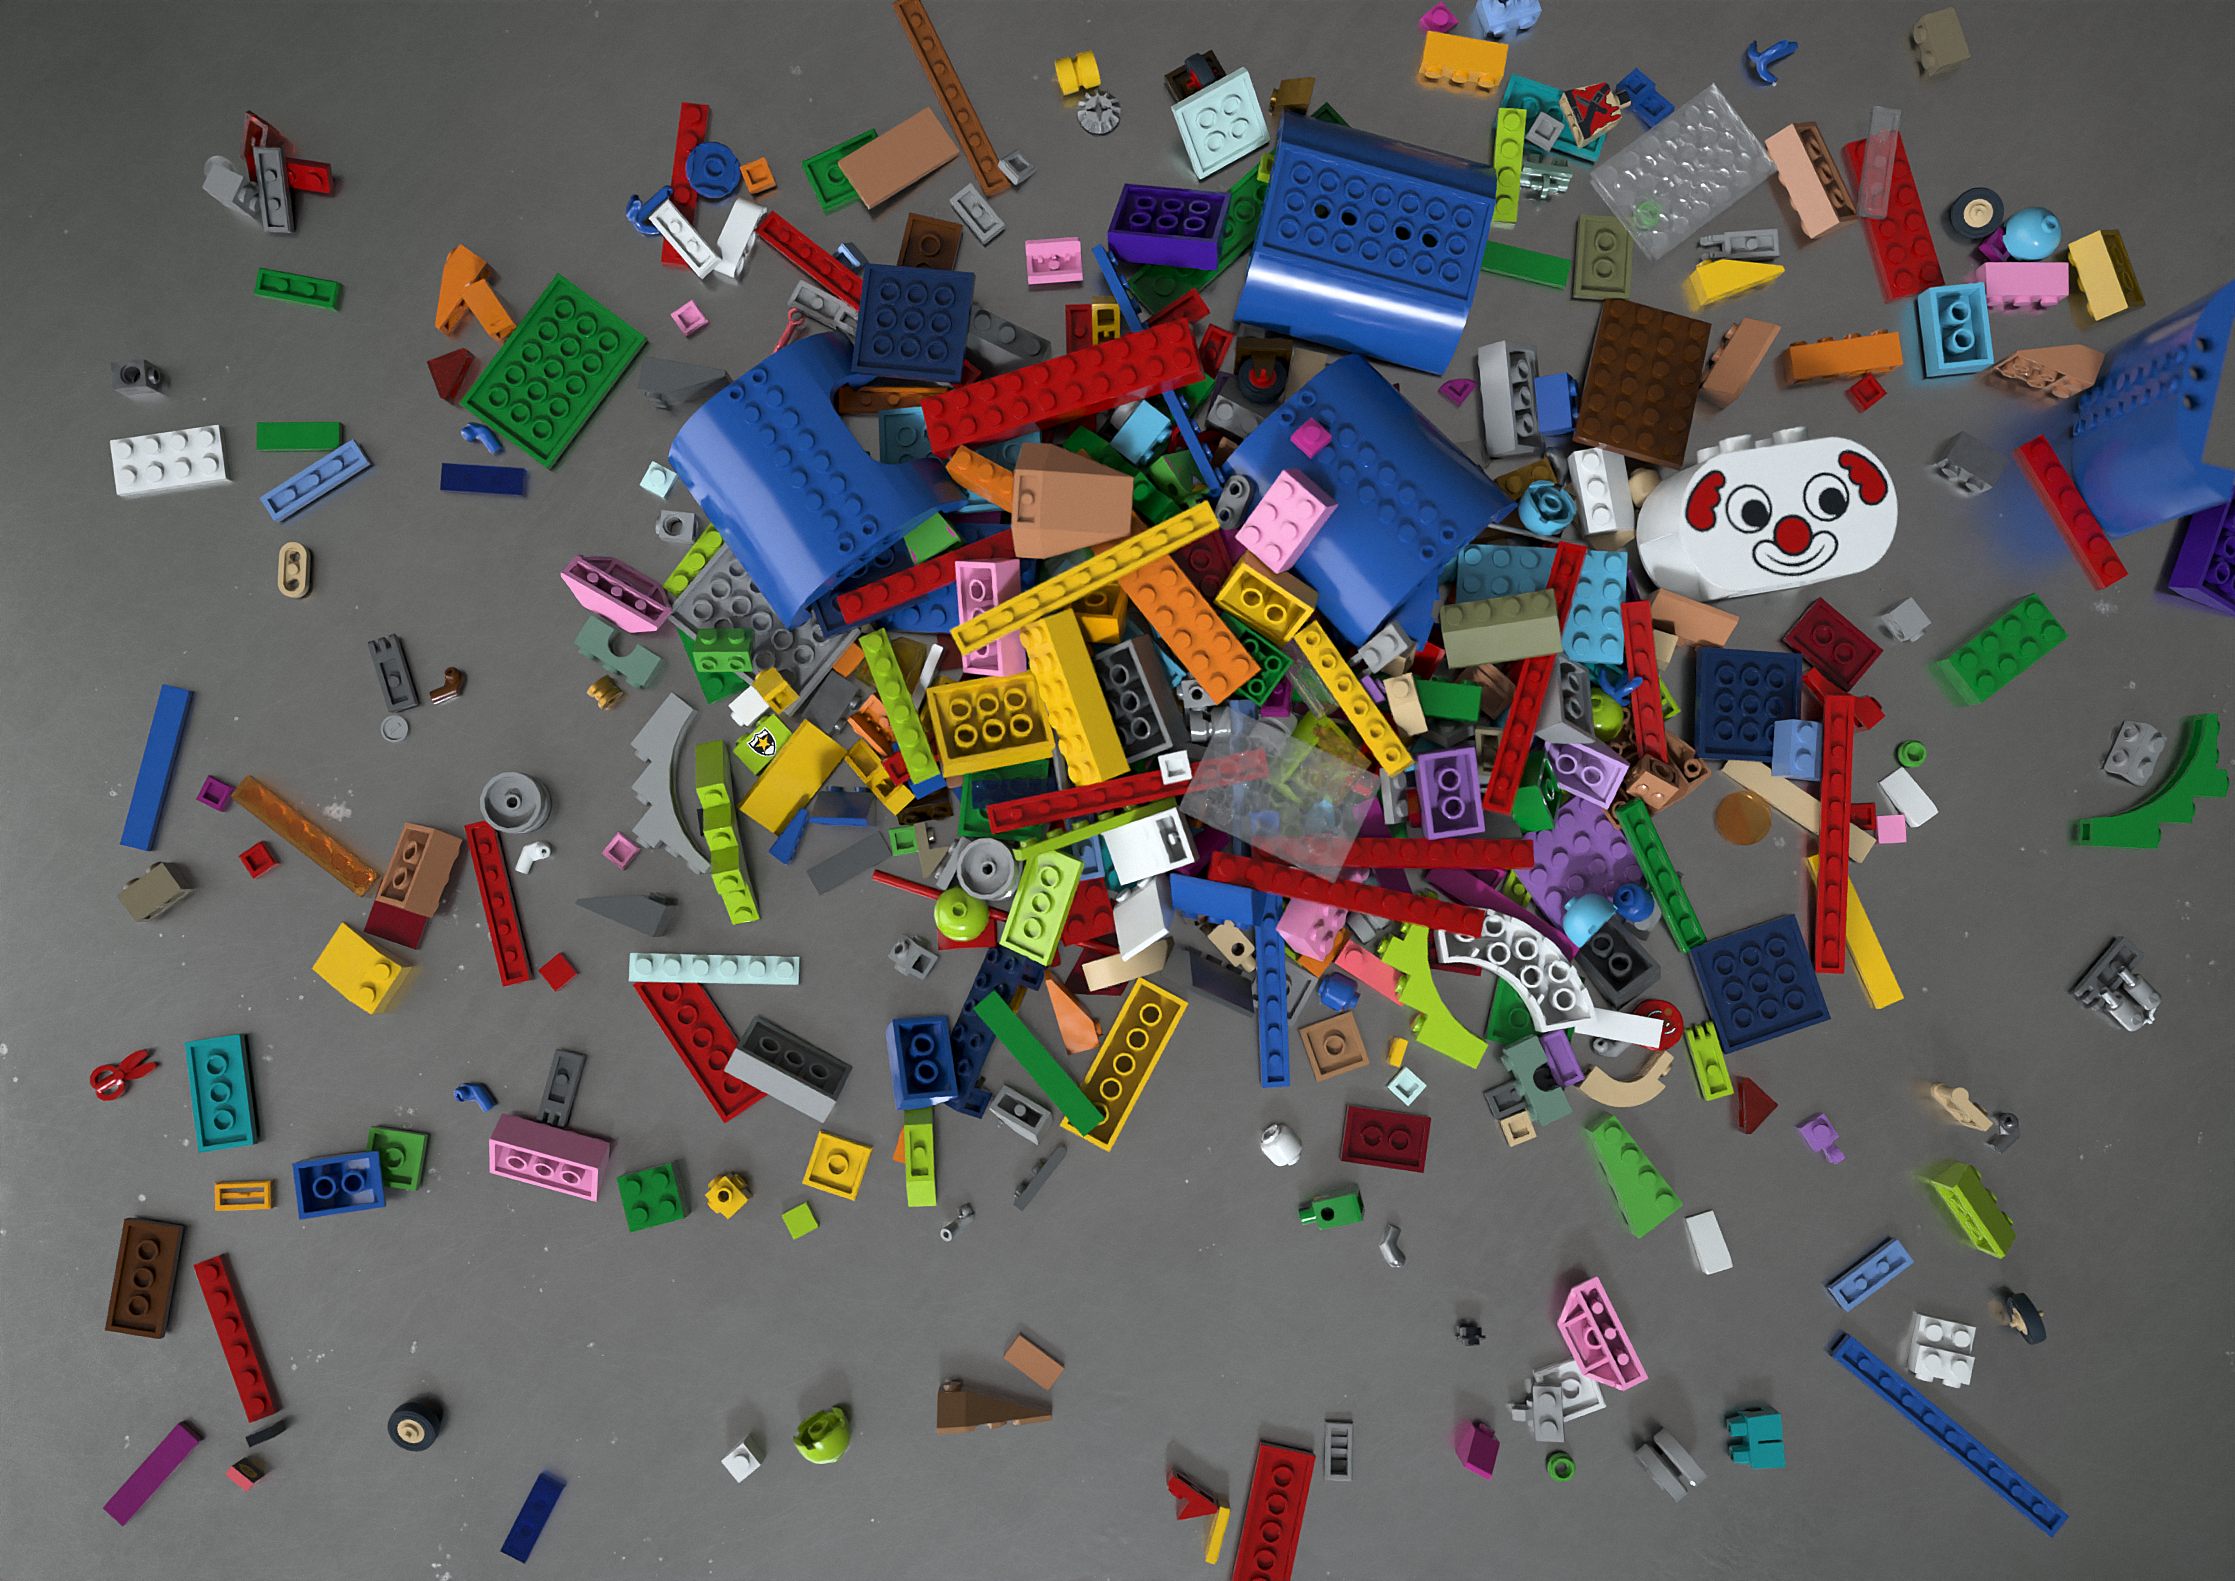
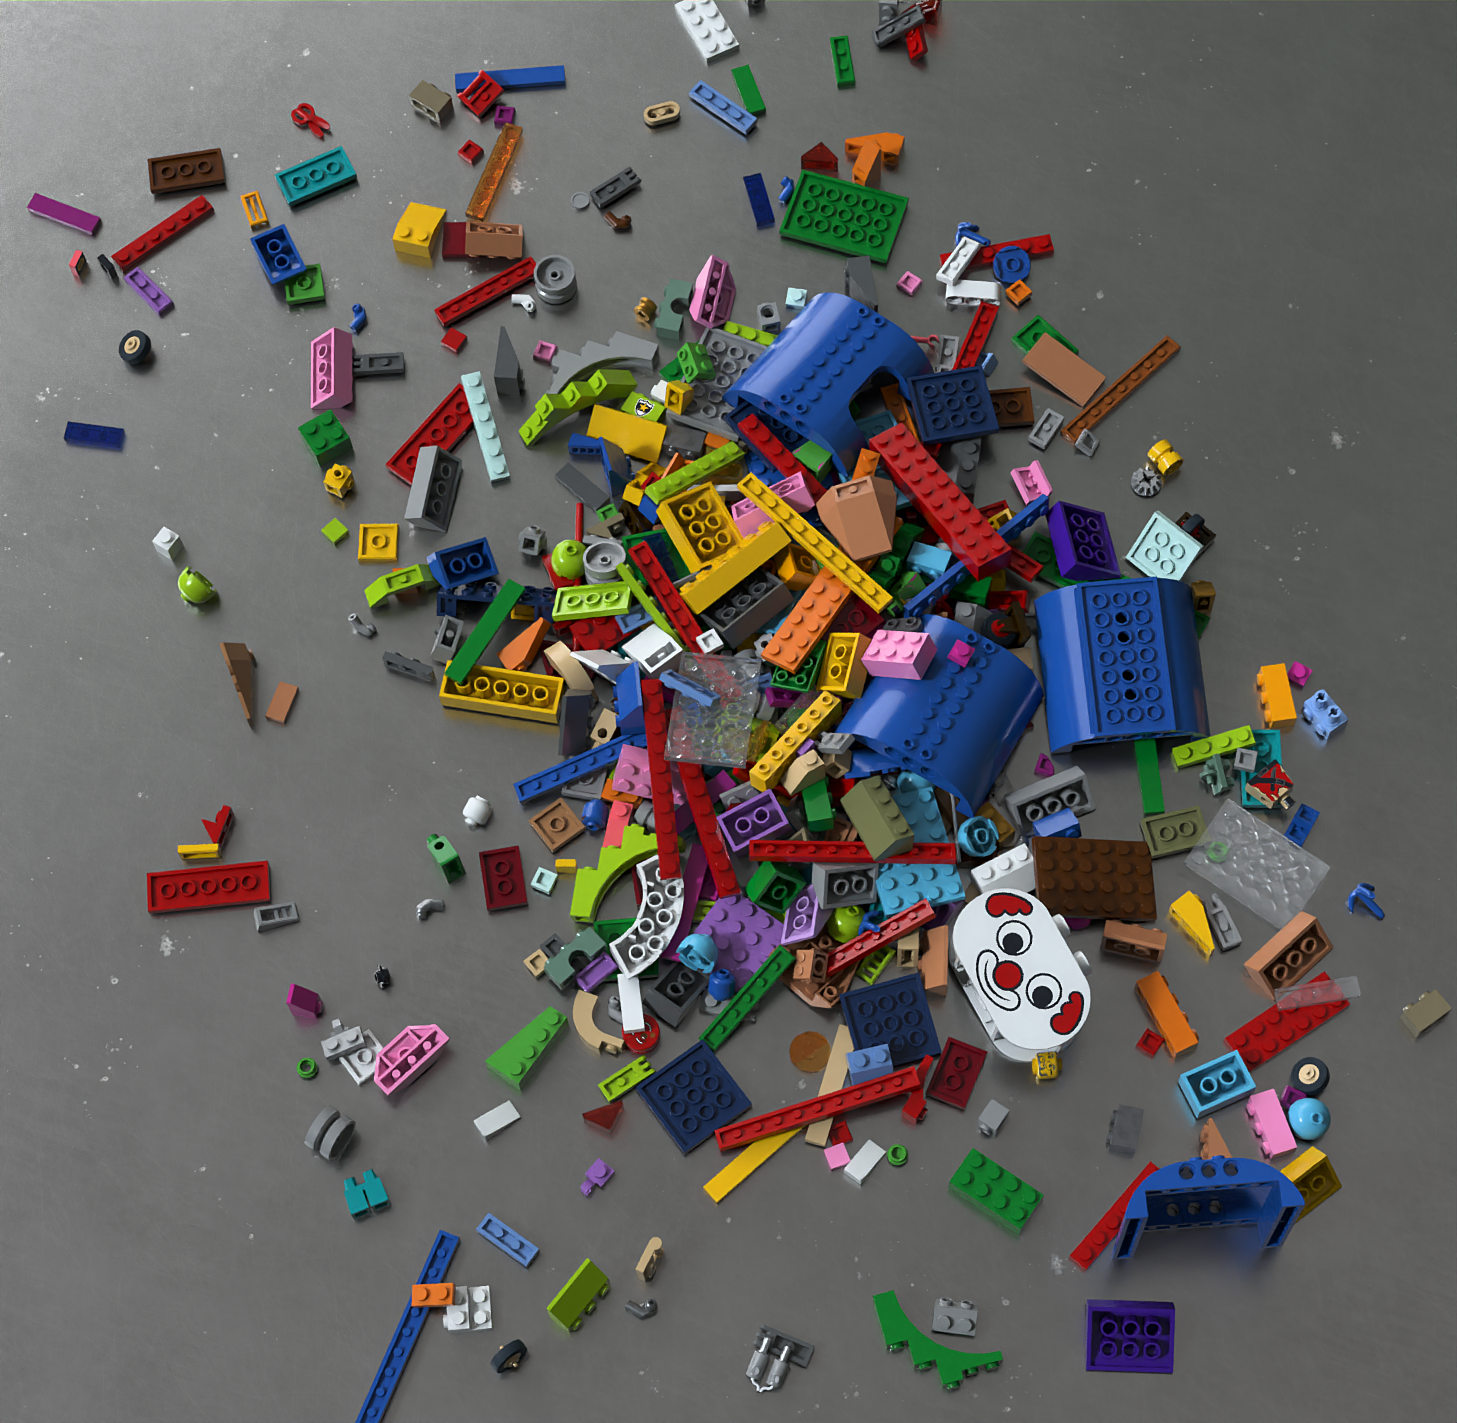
camera: 80 degrees right, 20 degrees down
none -> medium lavender tile [123,267,174,316]
none -> orange plate [412,1283,456,1308]
none -> red plate [457,69,505,118]
none -> medium blue plate [659,669,721,707]

